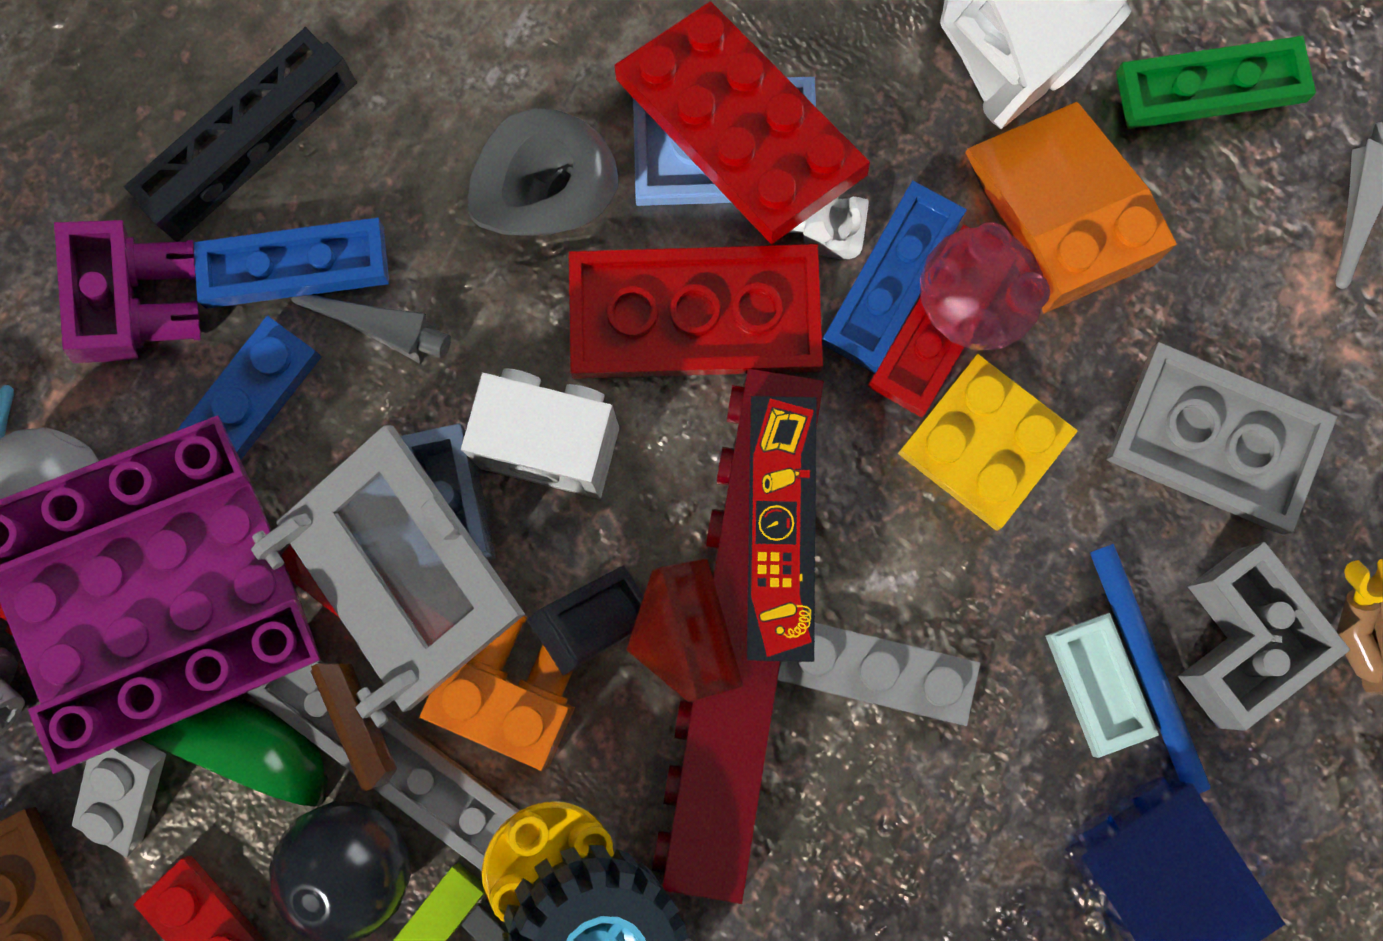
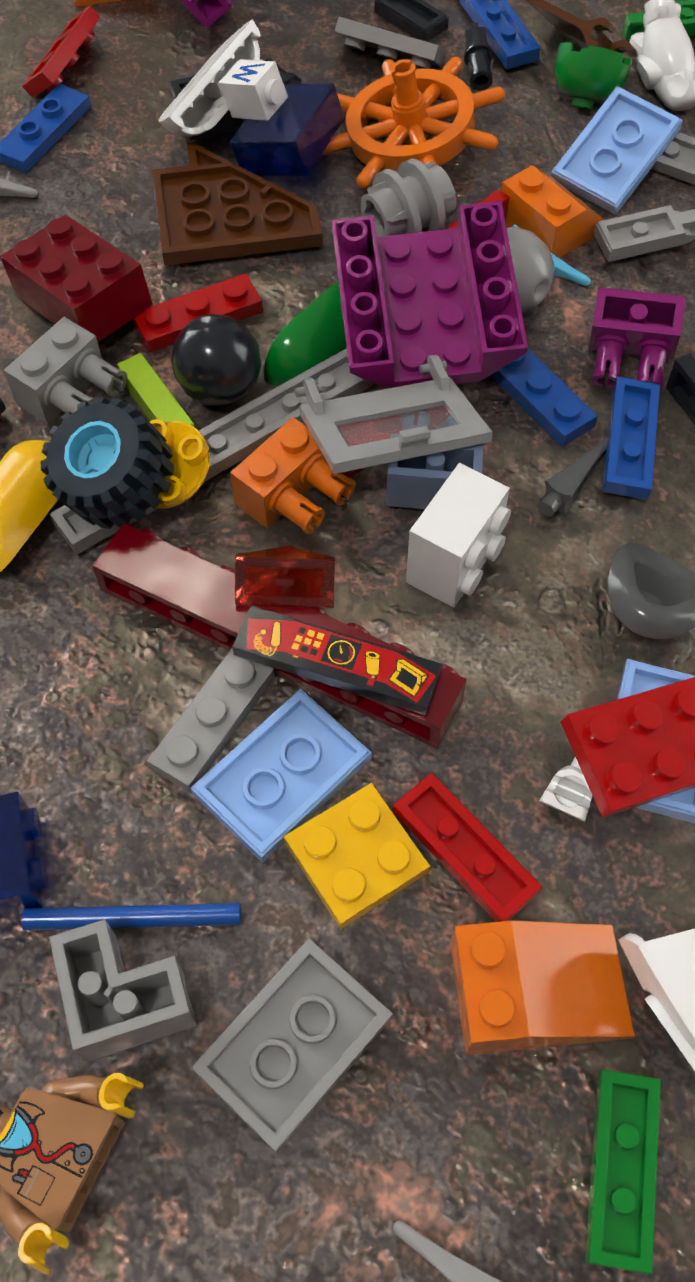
camera: 105 degrees right, 20 degrees down
light grey plate [72,738,166,857] -> none
reddish brown tile [310,664,397,791] -> none
black tile [527,565,657,676] -> none
red plate [569,244,823,379] -> none
blue plate [822,180,967,374] -> none
clear pink dish [920,222,1050,350] -> none
light aqua tile [1046,613,1159,758] -> none
none -> light blue tile [190,689,372,863]

